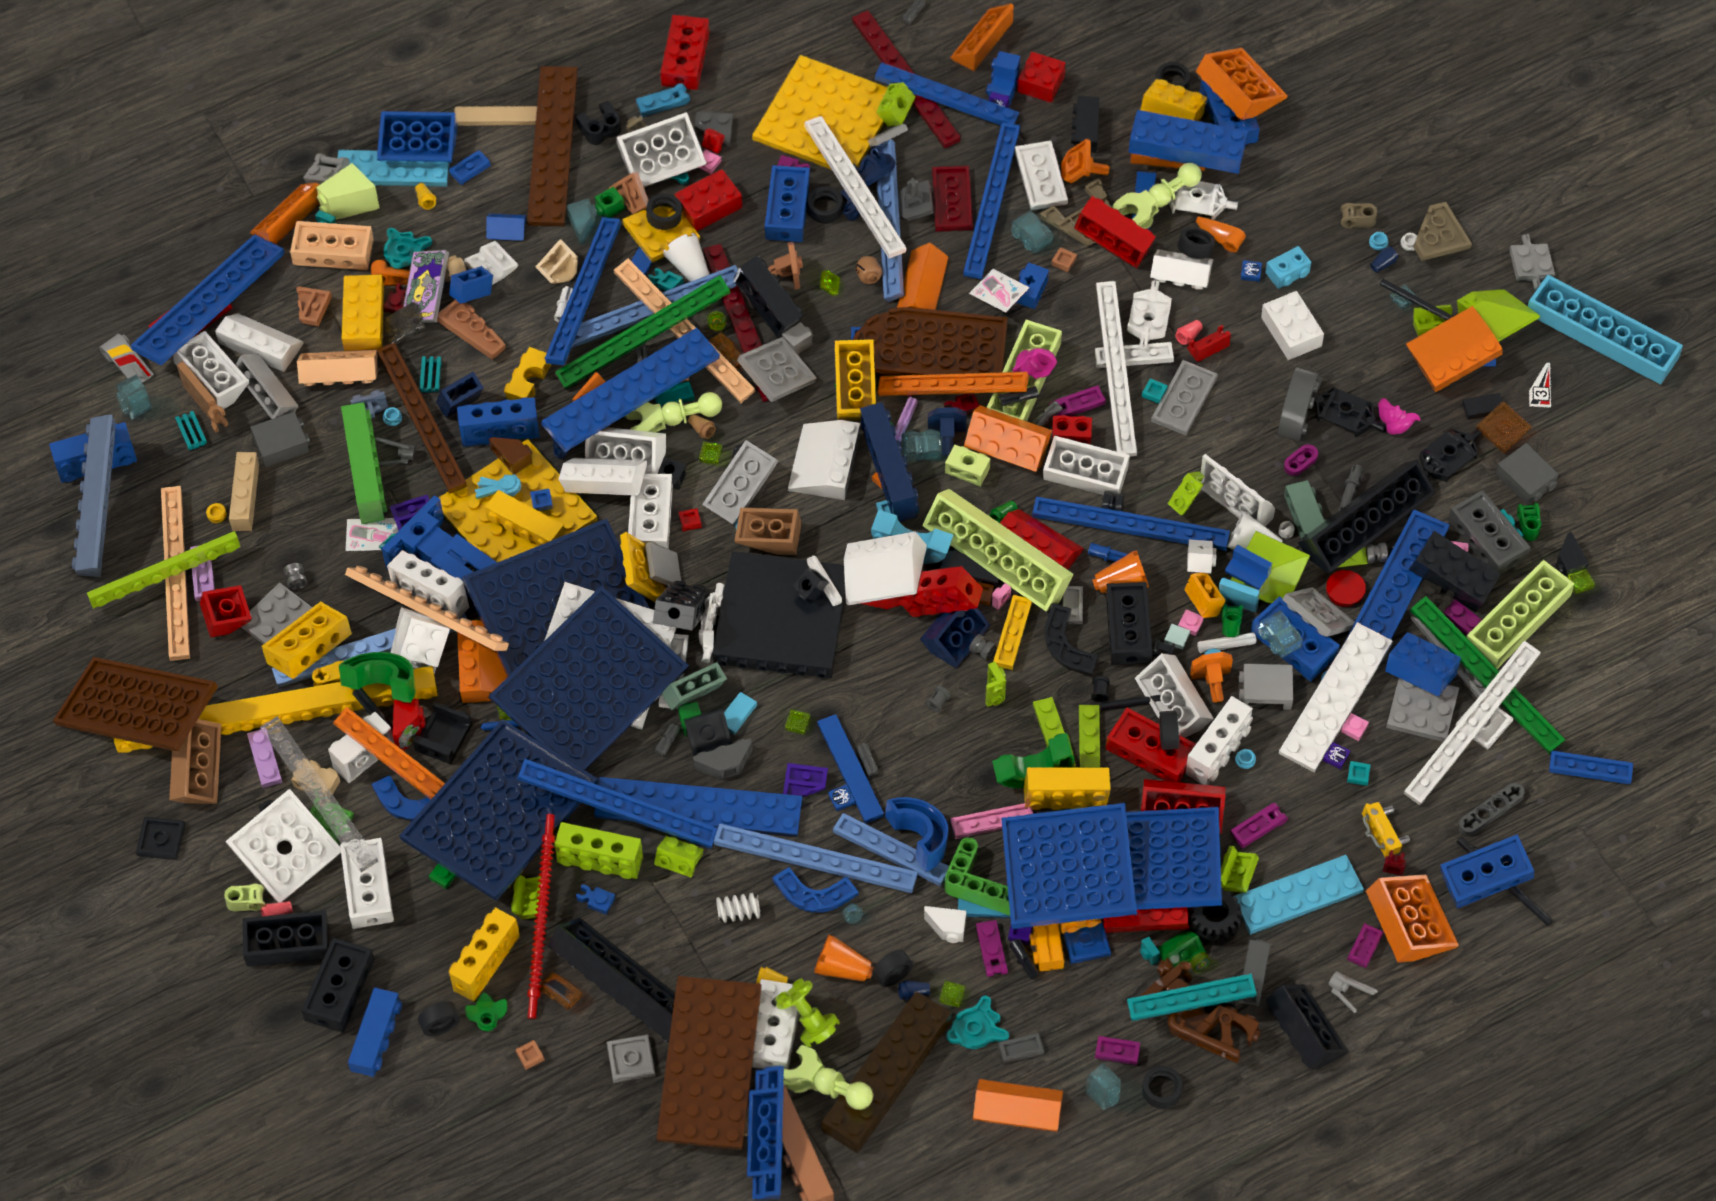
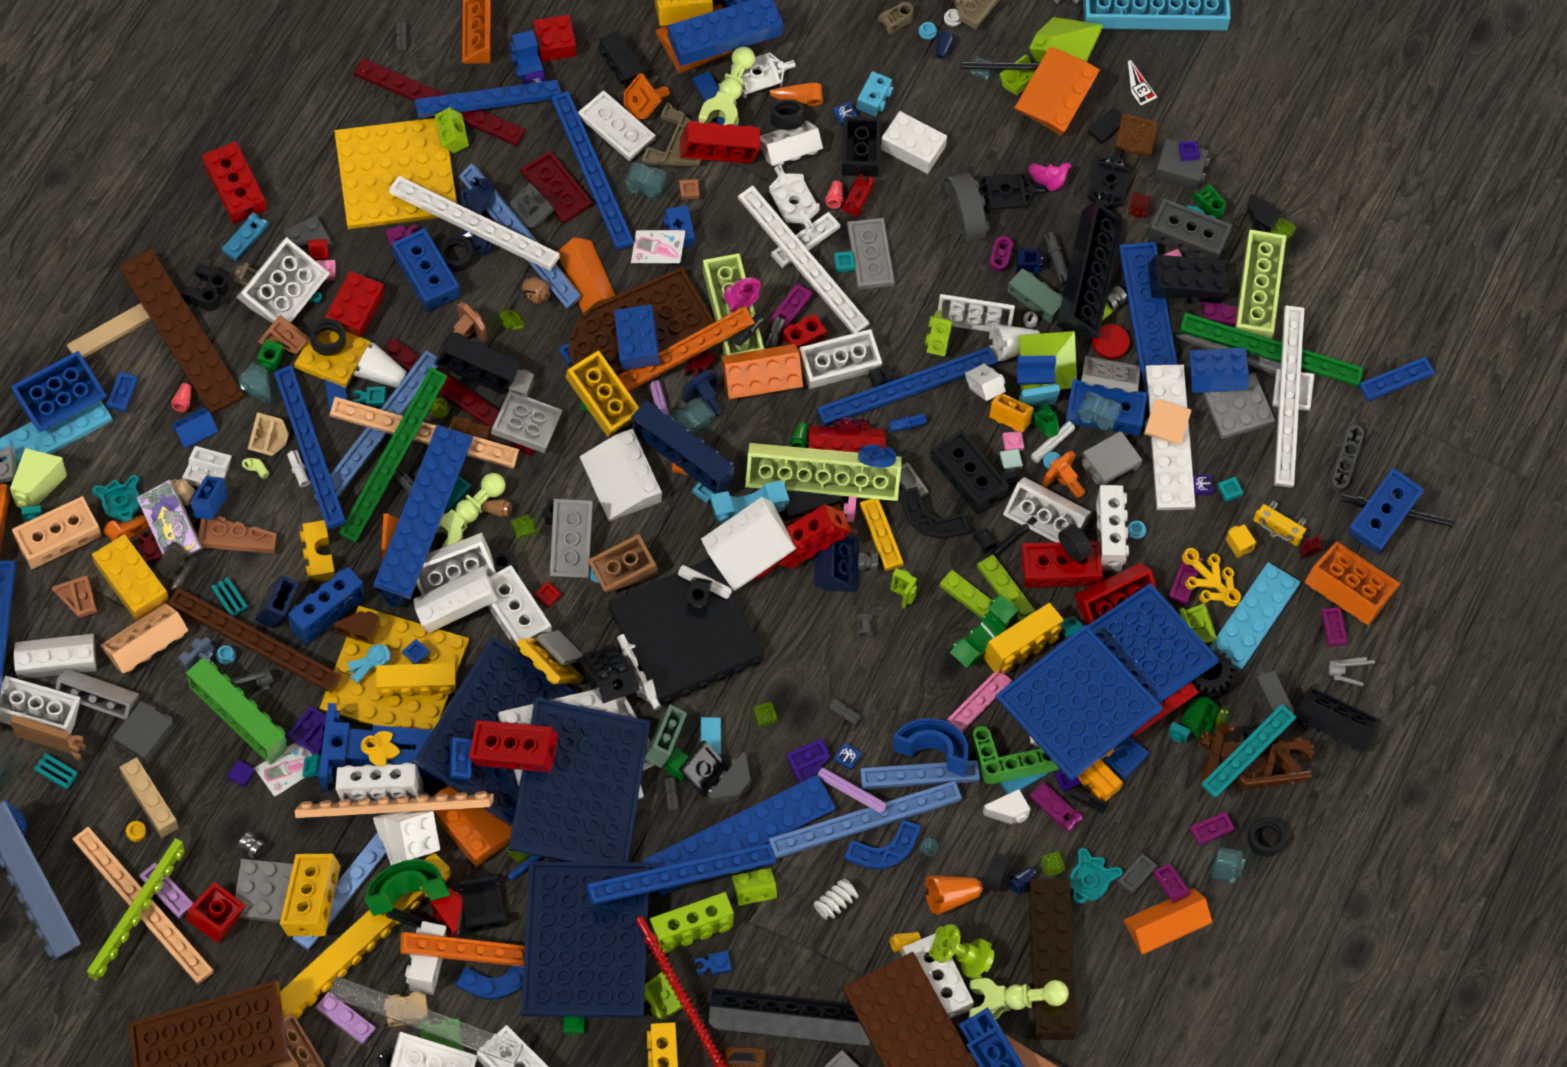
camera: 40 degrees left, 5 degrees up
yellow piece [312,661,343,686] -> none
yellow cone [415,183,436,210] -> none
blue tile [817,714,884,824] -> none
light grey tile [868,124,908,147] -> none
yellowish green brick [945,445,990,487] -> none
orange cone [1092,550,1149,593] -> none
bright pink plate [1341,713,1369,741] -> none
none -> coral cone [171,383,192,412]
none -> dark purple tile [227,760,255,788]
none -> yellowish green arm [242,458,270,479]
none -> yellow plate [361,731,400,767]
none -> blue plate [449,737,472,780]
none -> red brick [469,720,558,773]
none -> blue brick [614,304,660,370]
none -> lavender axle [818,768,886,813]
none -> dark red plate [834,417,870,434]
none -> black brick [841,116,881,177]
none -> blue tile [858,445,896,468]
none -> clear blue brick [1016,248,1043,274]
none -> teal plate [1060,616,1083,637]
none -> clear red bracket [1128,192,1151,218]
none -> light nougat tile [1144,398,1191,446]
none -> magenta plate [1153,863,1190,904]
none -> dark purple tile [1178,140,1200,161]
none -> yellow plant [1182,548,1241,607]
none -> yellow brick [1226,524,1256,558]

